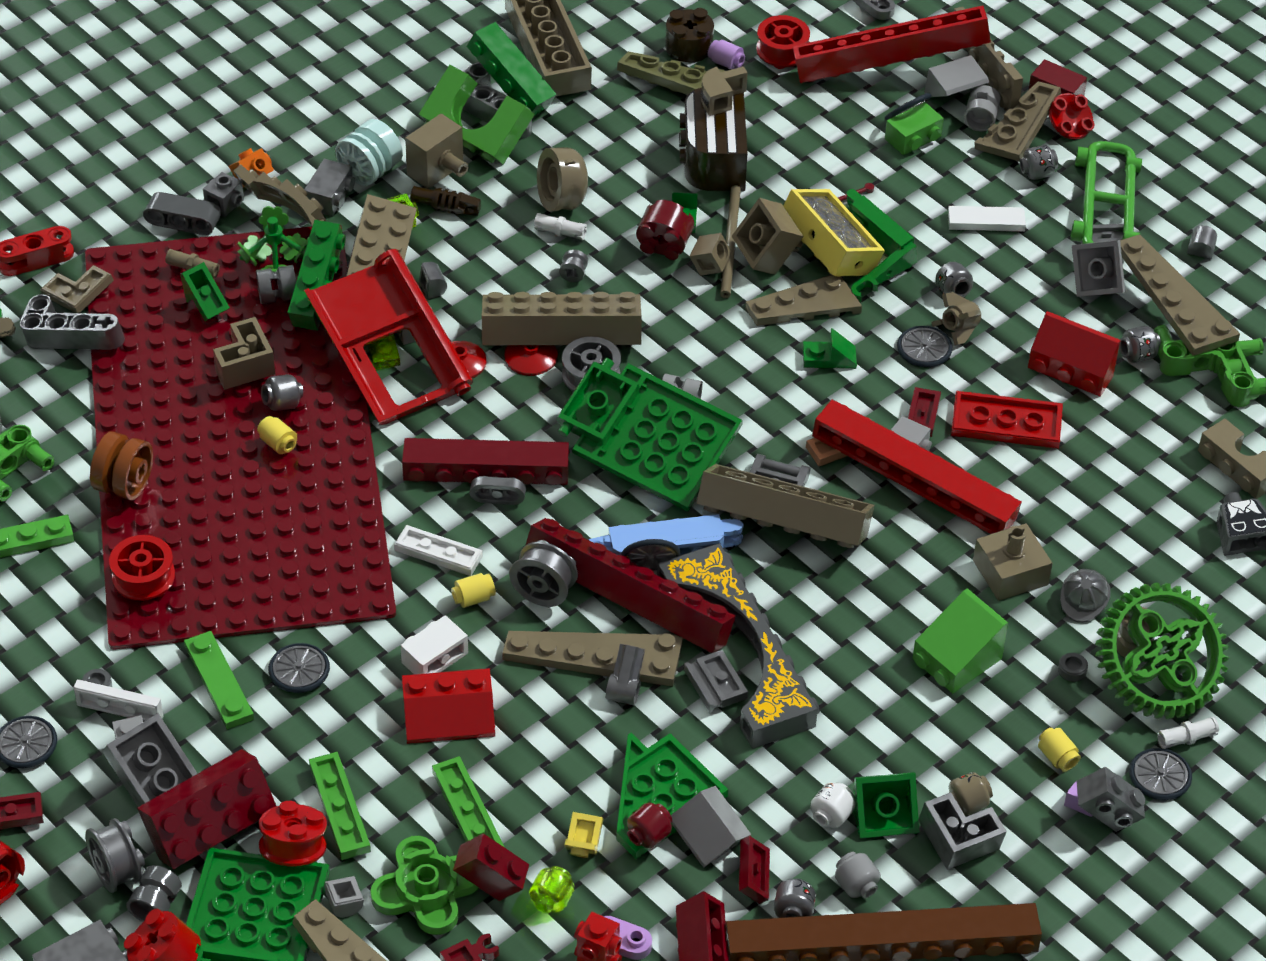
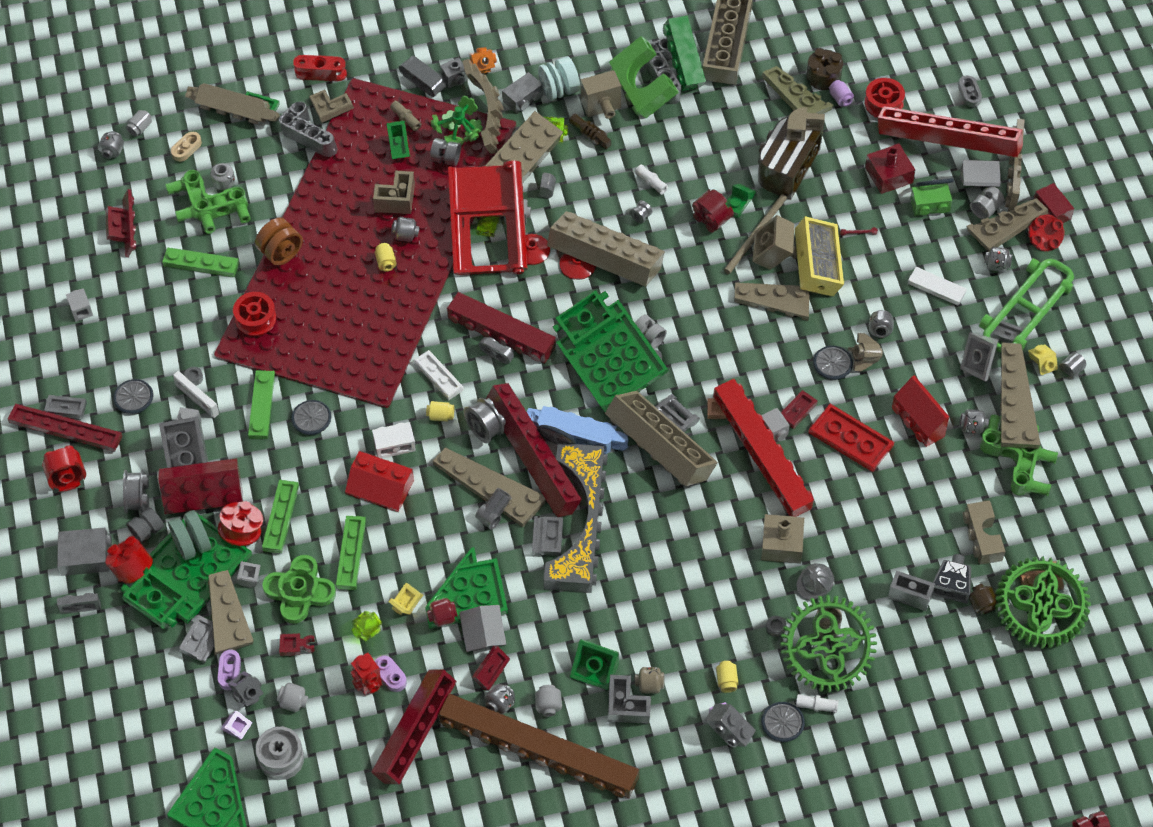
camera: 30 degrees right, 10 degrees up
green brick [287,220,346,331] -> none
dark red brick [453,833,529,901] -> none
dark tan piece [537,147,588,211] -> none
flat silver wheel [562,337,621,392] -> none
dark tan brick [689,233,732,275] -> none
green slope [803,328,857,369] -> none
white head [811,783,856,828] -> none
green hinge [847,189,917,303] -> none
bright green slope [912,588,1008,694] -> none
none -> sand green wheel [168,510,212,561]
none -> dark red brick [865,144,915,194]
none -> flat silver brick [888,570,935,611]
none -> light yellow bracket [1028,345,1058,375]

